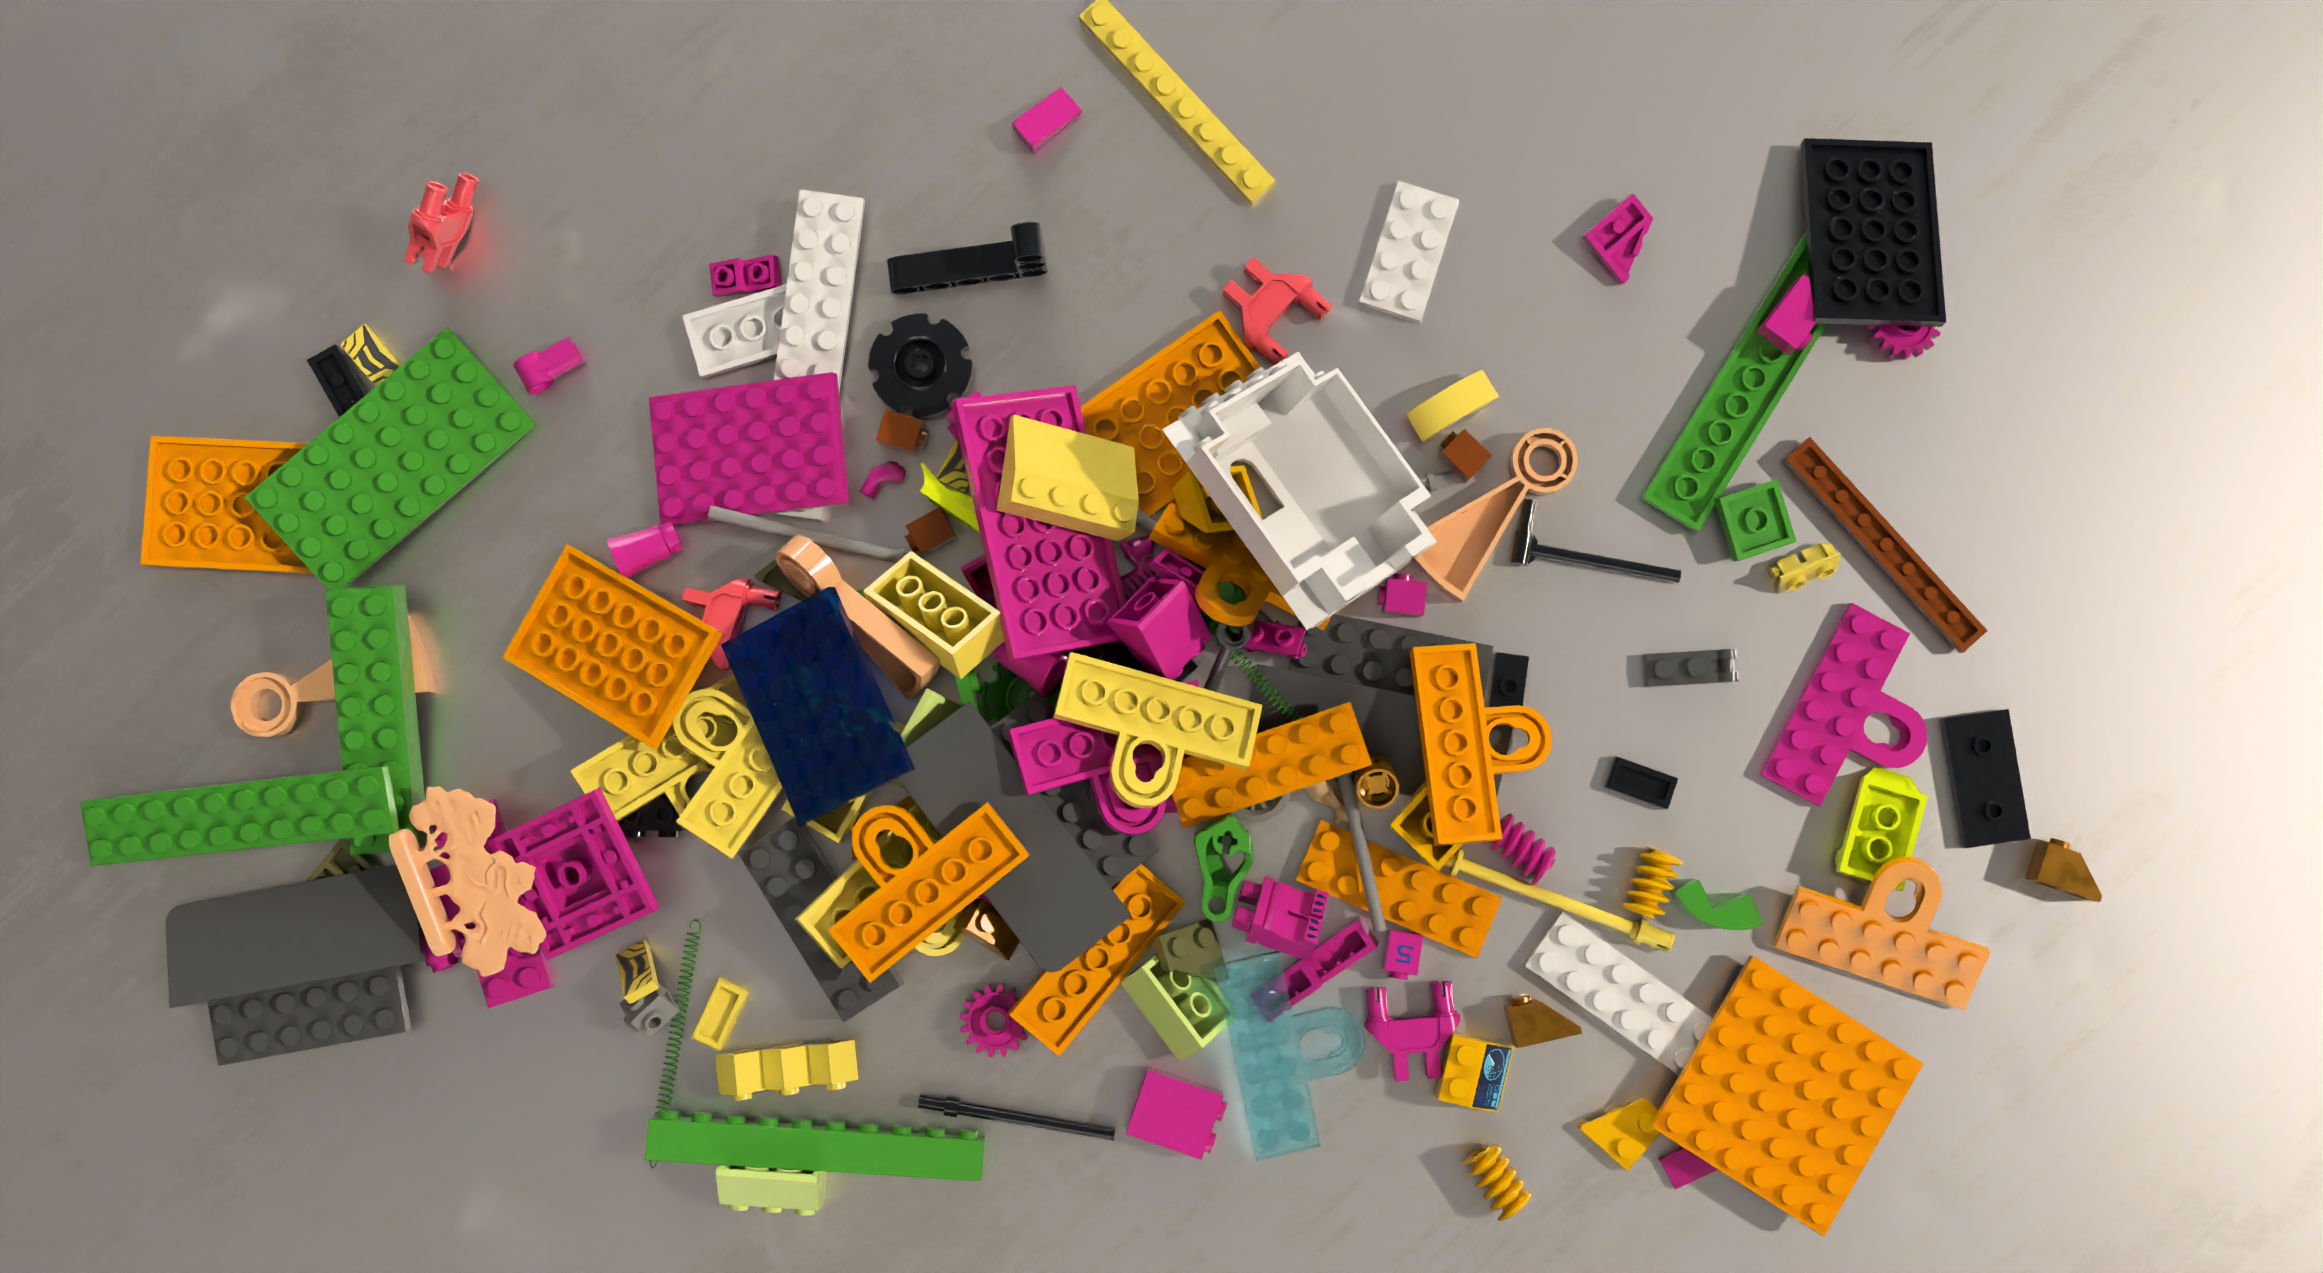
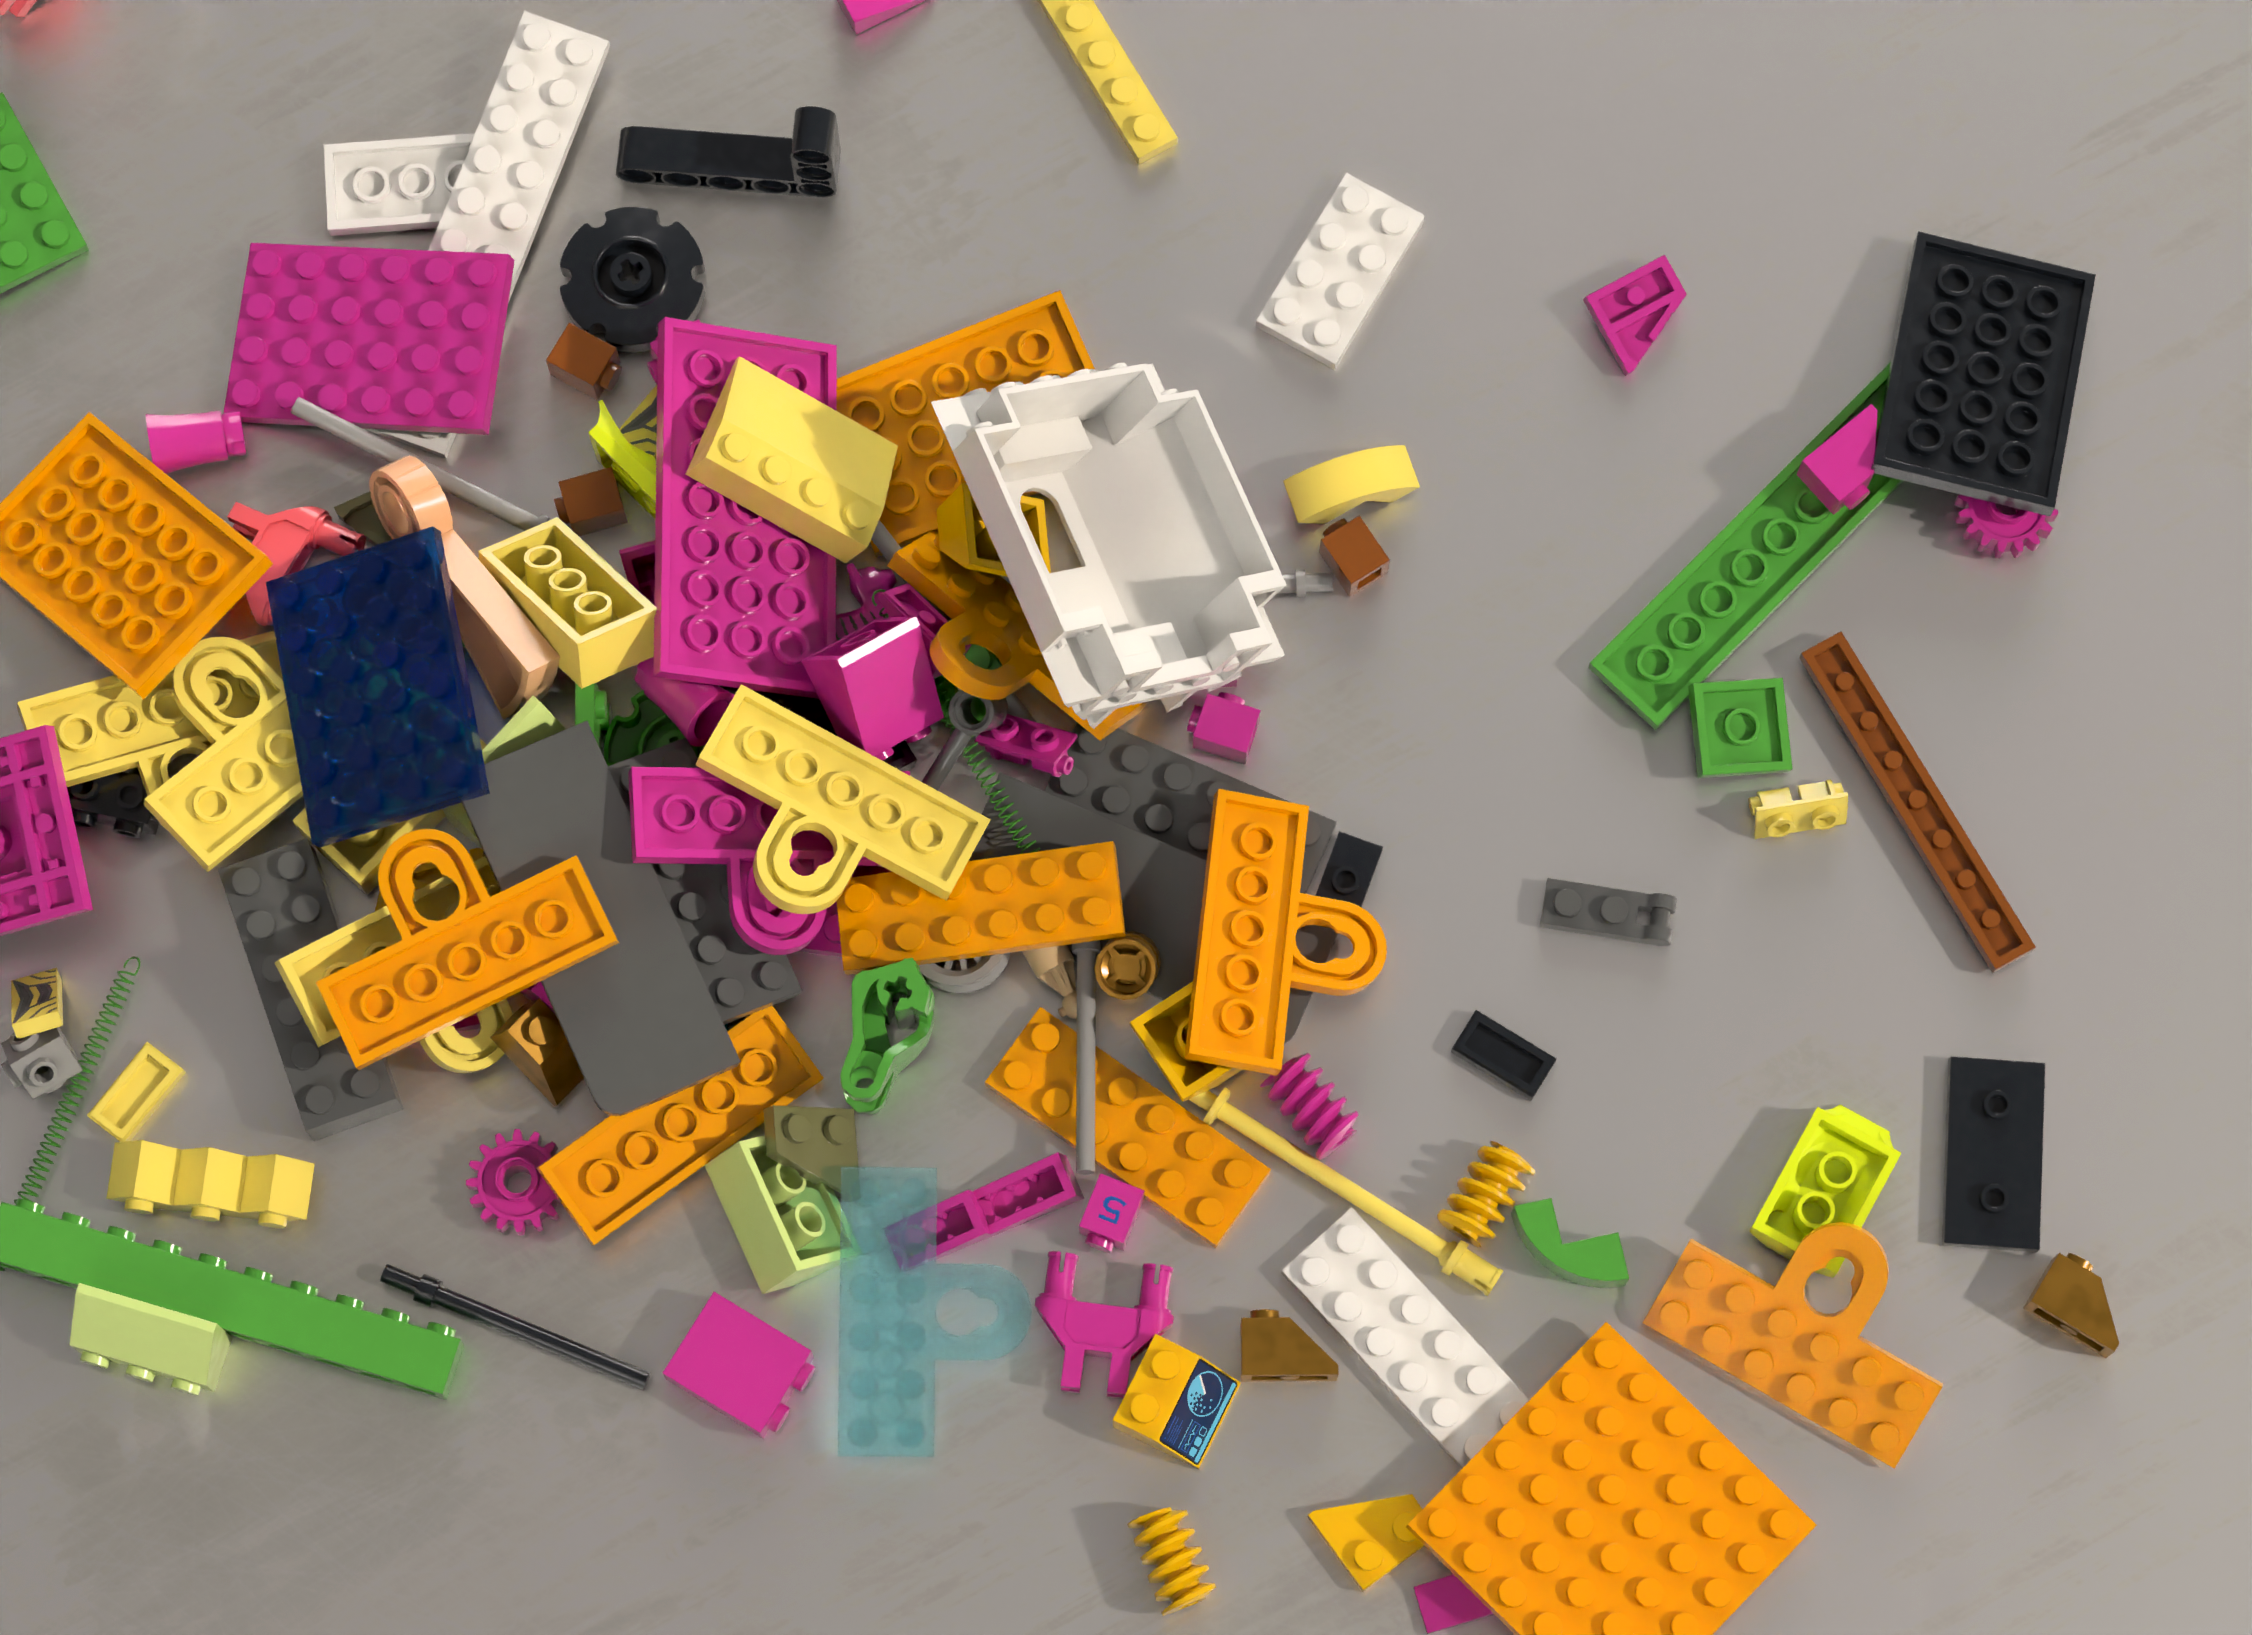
camera: 10 degrees right, 10 degrees down
dark pink piece [513,337,585,395] -> none
dark pink slope [709,255,782,296] -> none
dark pink arm [860,461,905,499] -> none
coral connector [1222,257,1333,366] -> none
dark pink hips [1231,876,1329,962] -> none
light nougat piece [1412,428,1578,602] -> none
black bar [1510,499,1681,583] -> none
dark pink plate [1759,603,1927,806] -> none

